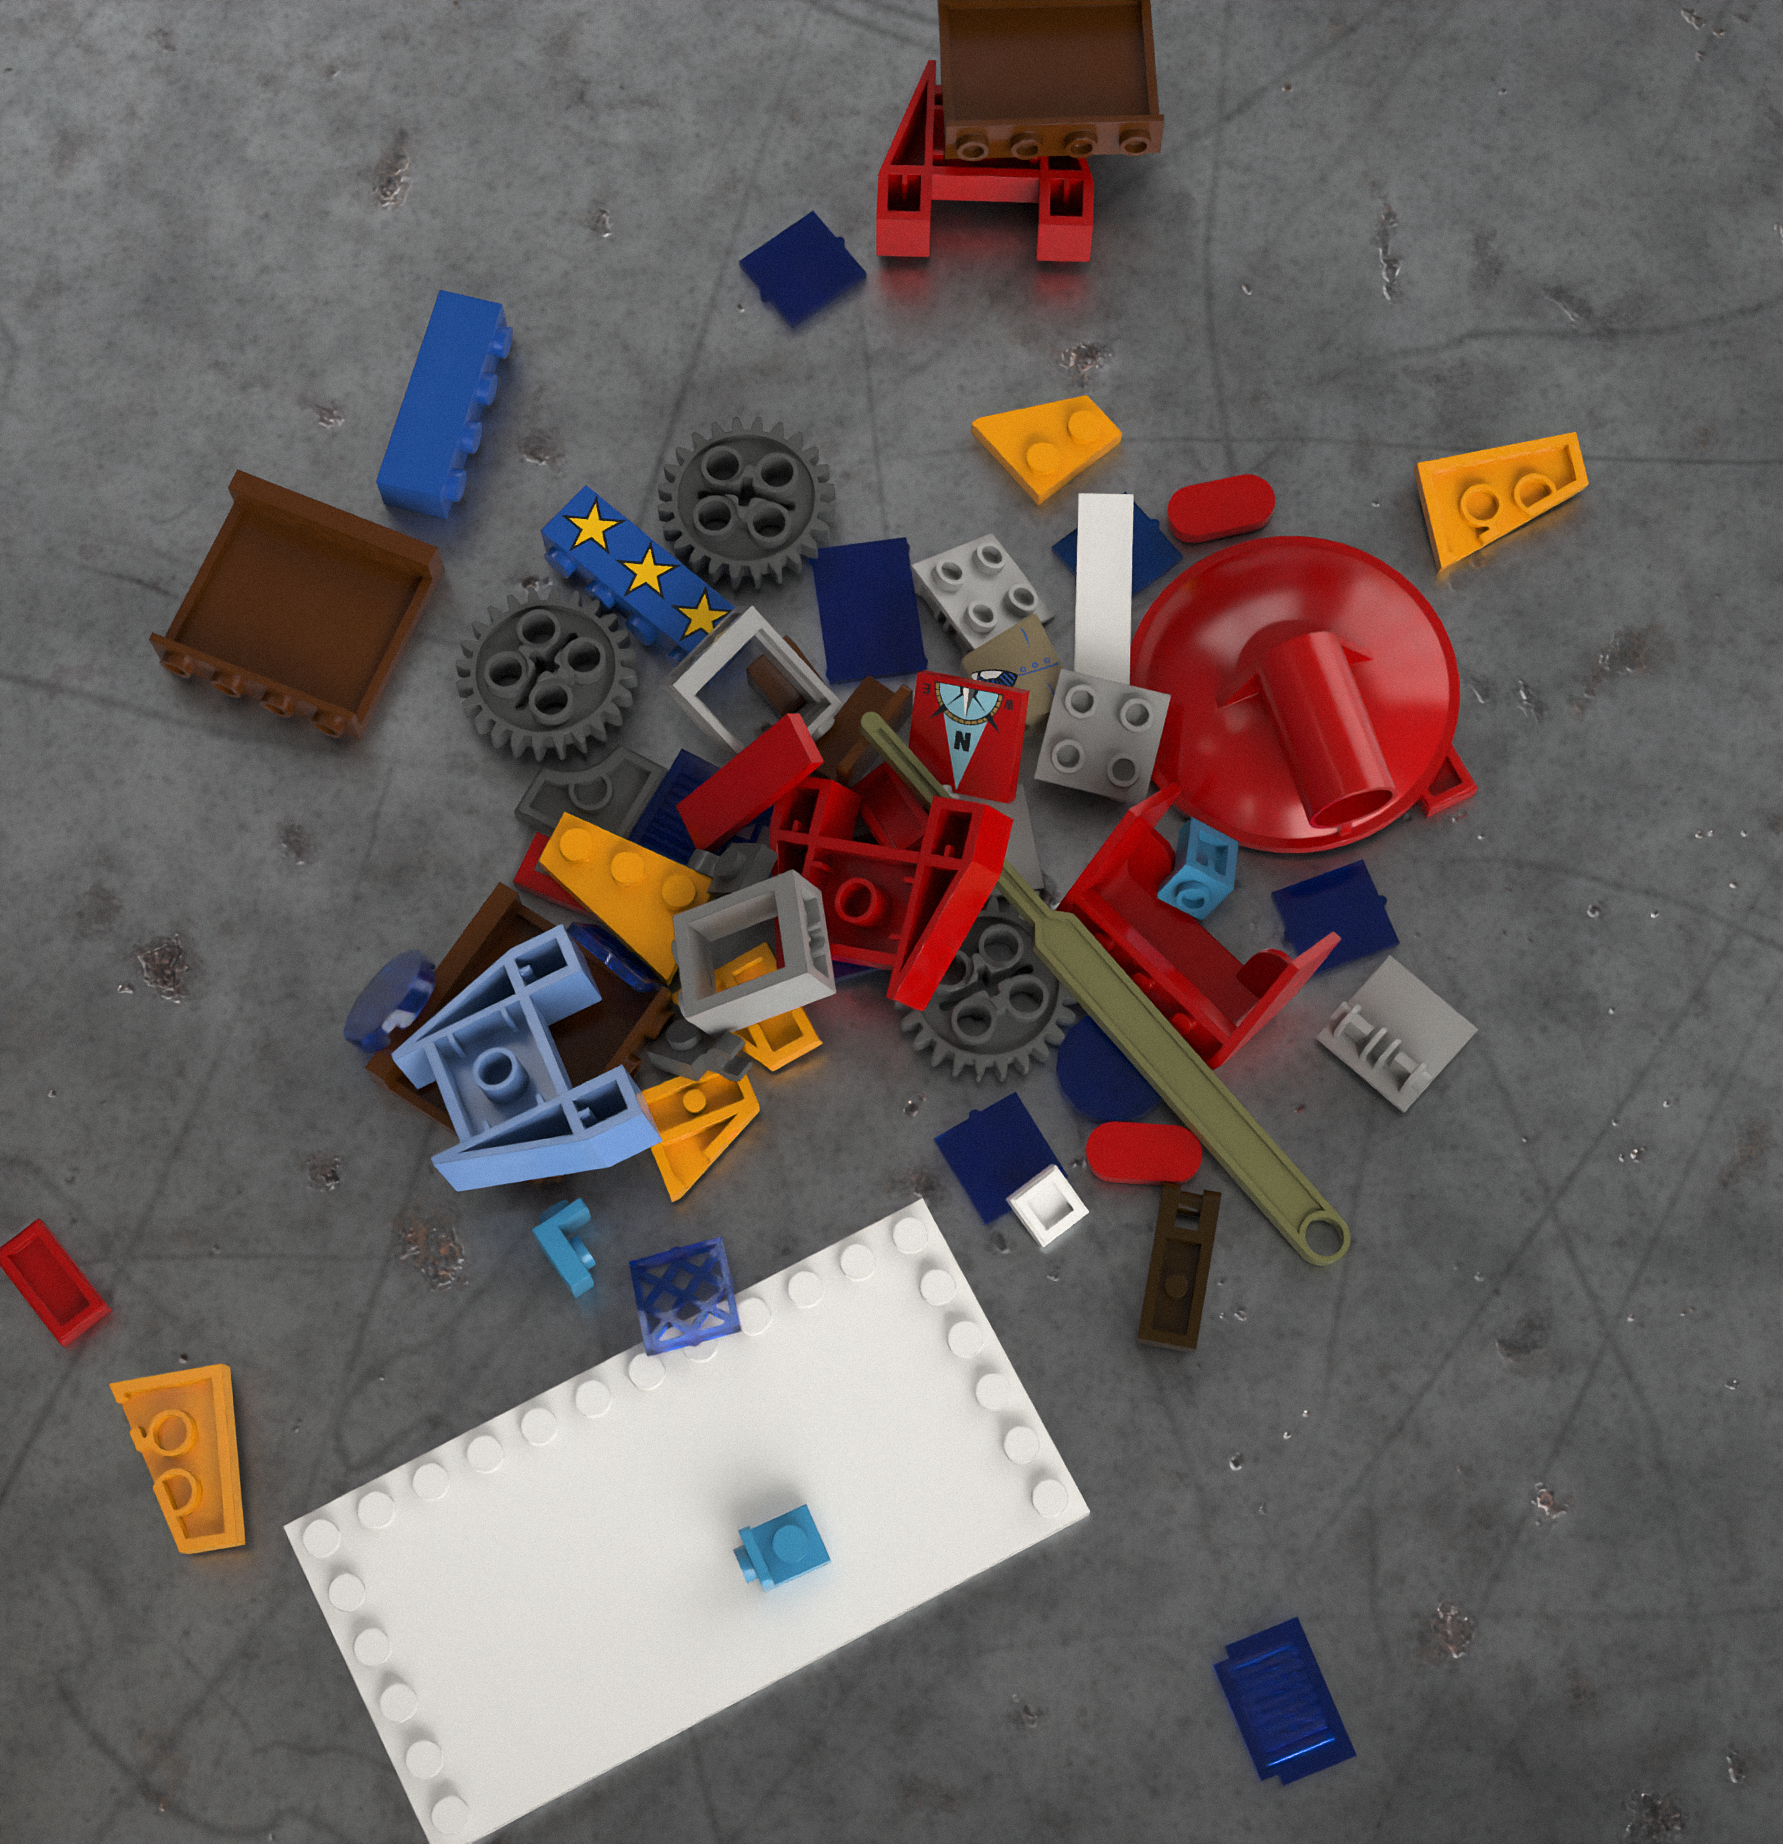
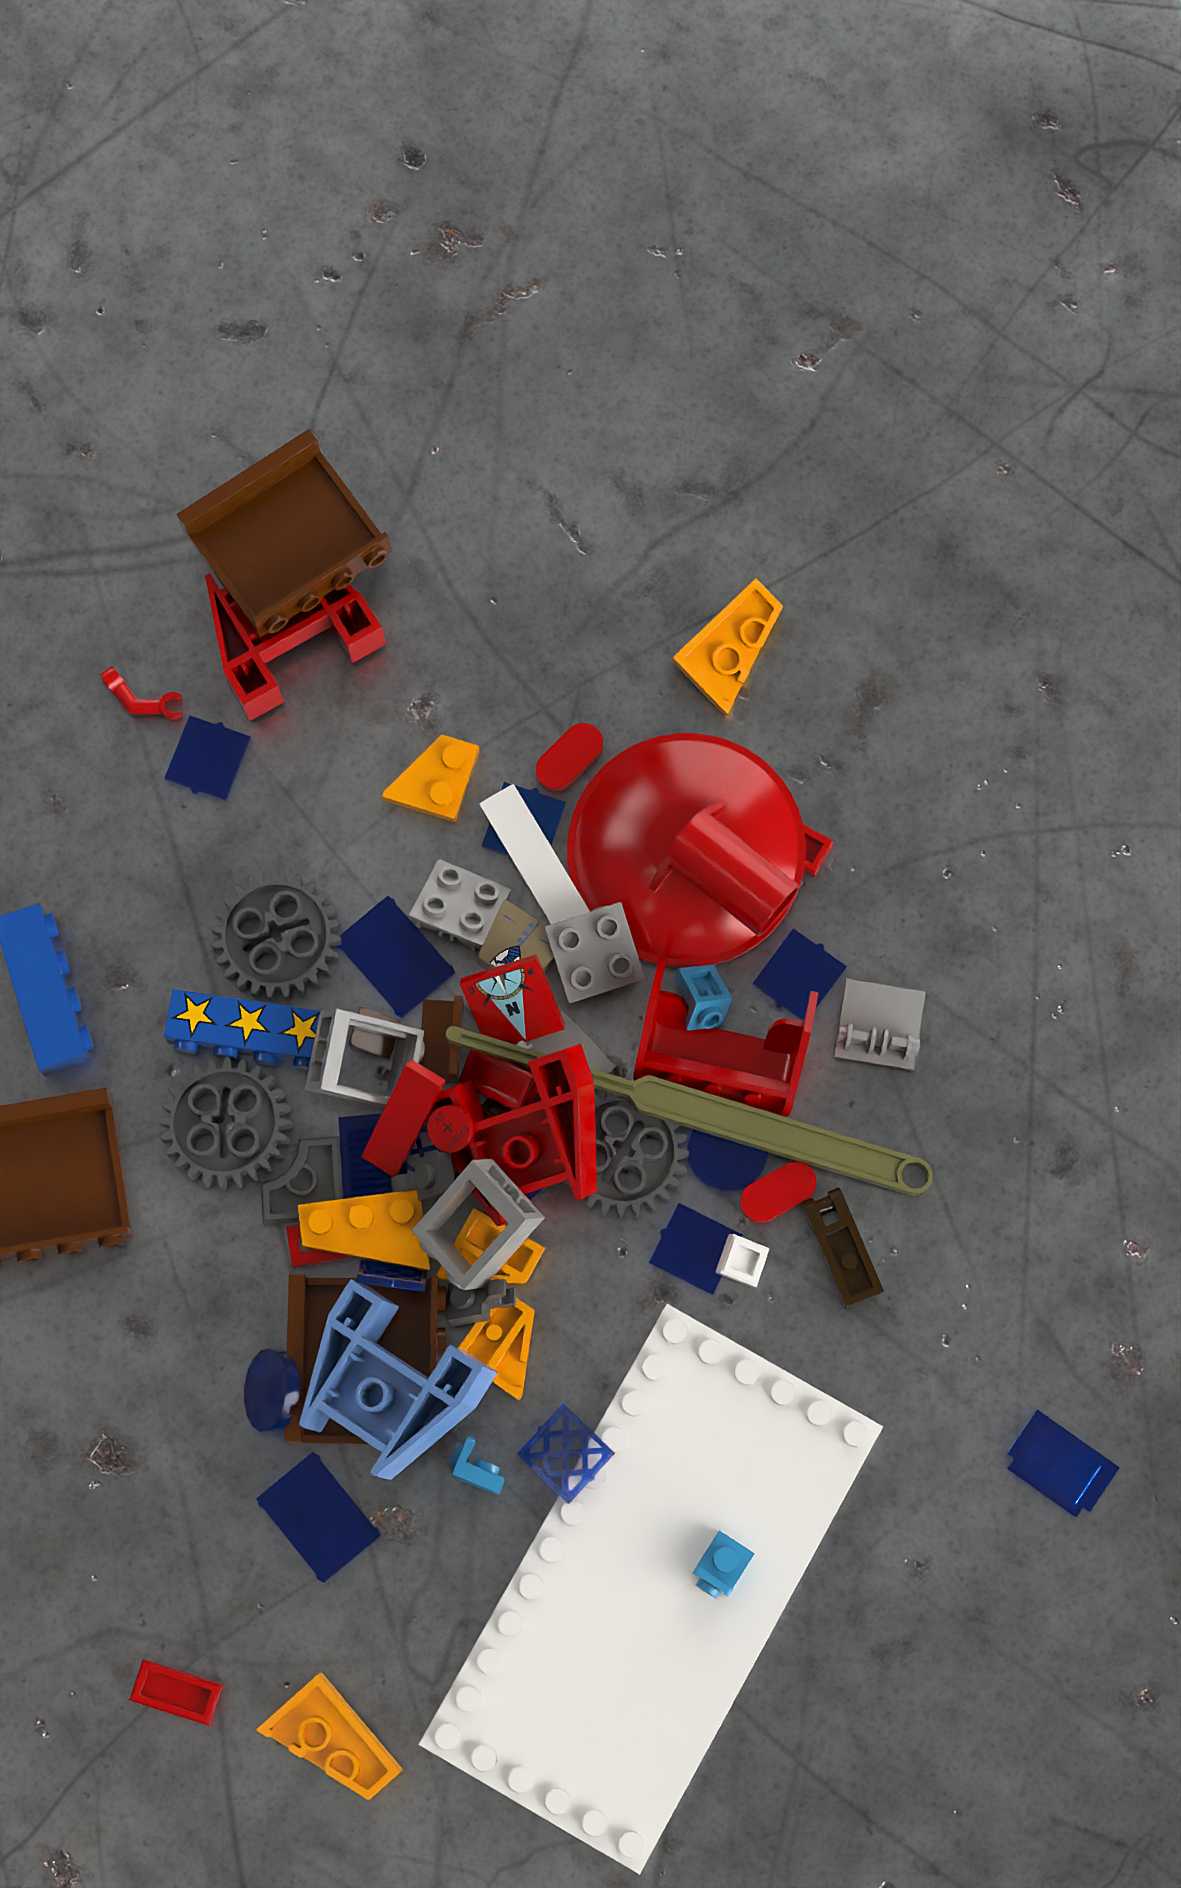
camera: 35 degrees left, 5 degrees up
none -> red arm [99,666,182,721]
none -> clear blue piece [256,1451,381,1583]
none -> red piece [427,1104,474,1153]

